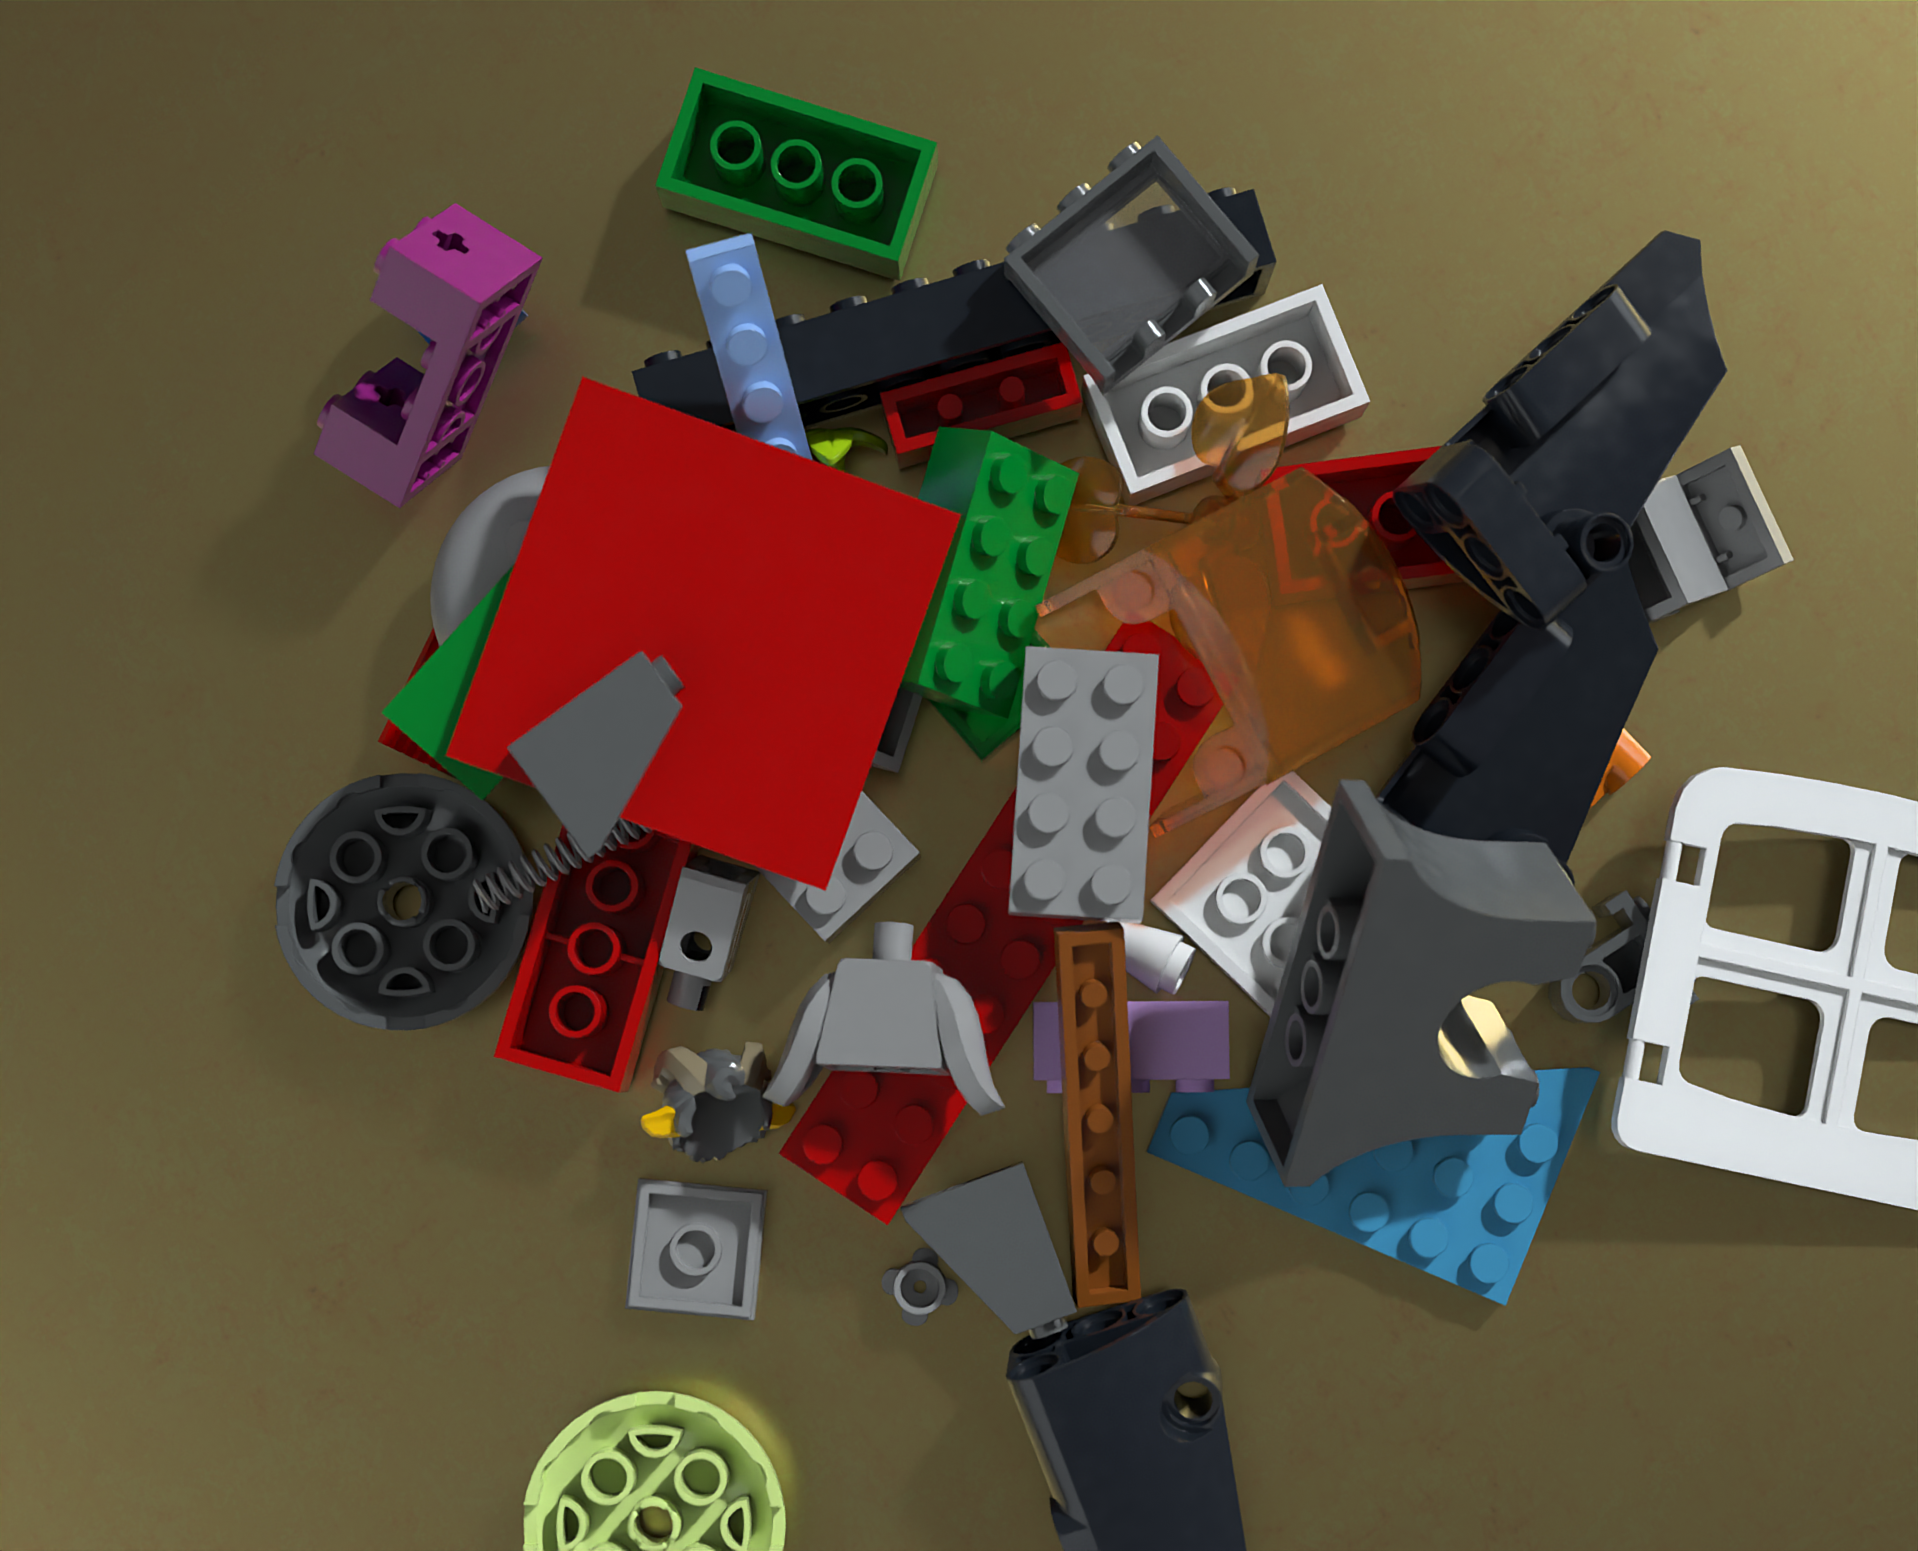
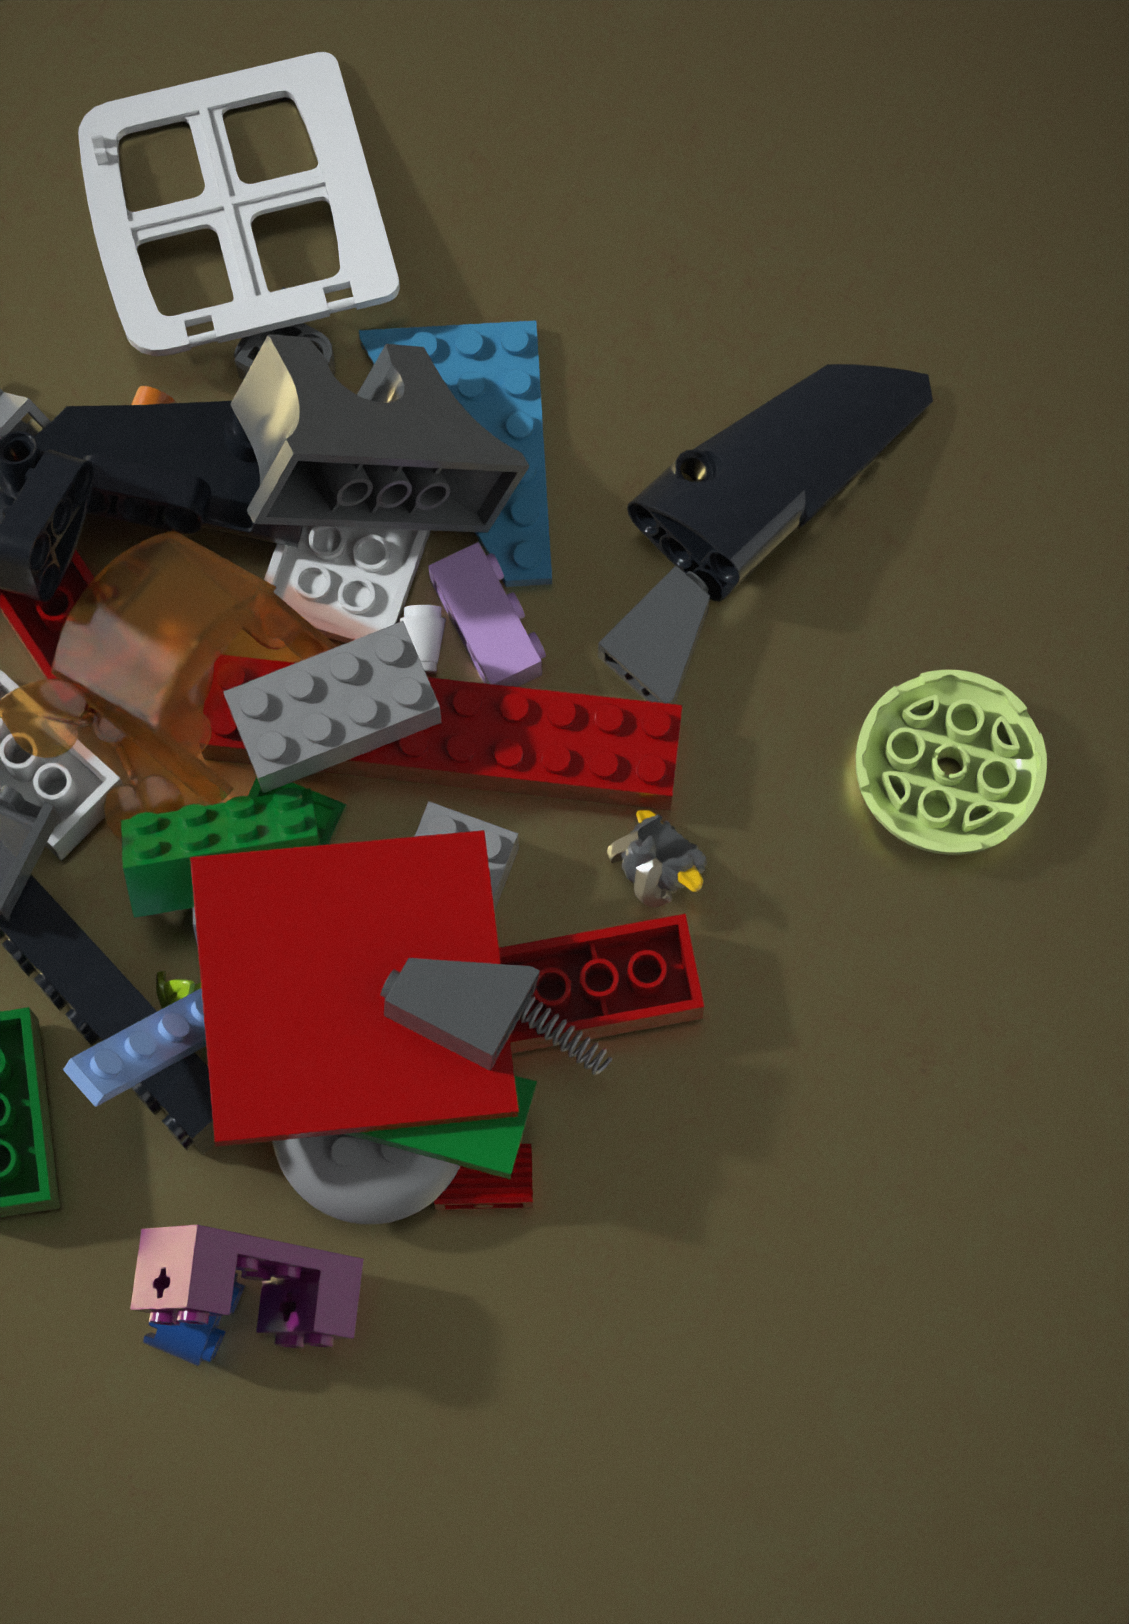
camera: 120 degrees left, 10 degrees down
dark grey brick [274,773,533,1031] -> none
light grey tile [625,1178,768,1321] -> none
light grey torso [659,855,761,1011] -> none
light grey torso [762,922,1005,1116] -> none
red brick [880,342,1083,469] -> none
light grey plate [882,1248,958,1326] -> none
dark orange plate [1054,921,1141,1308] -> none

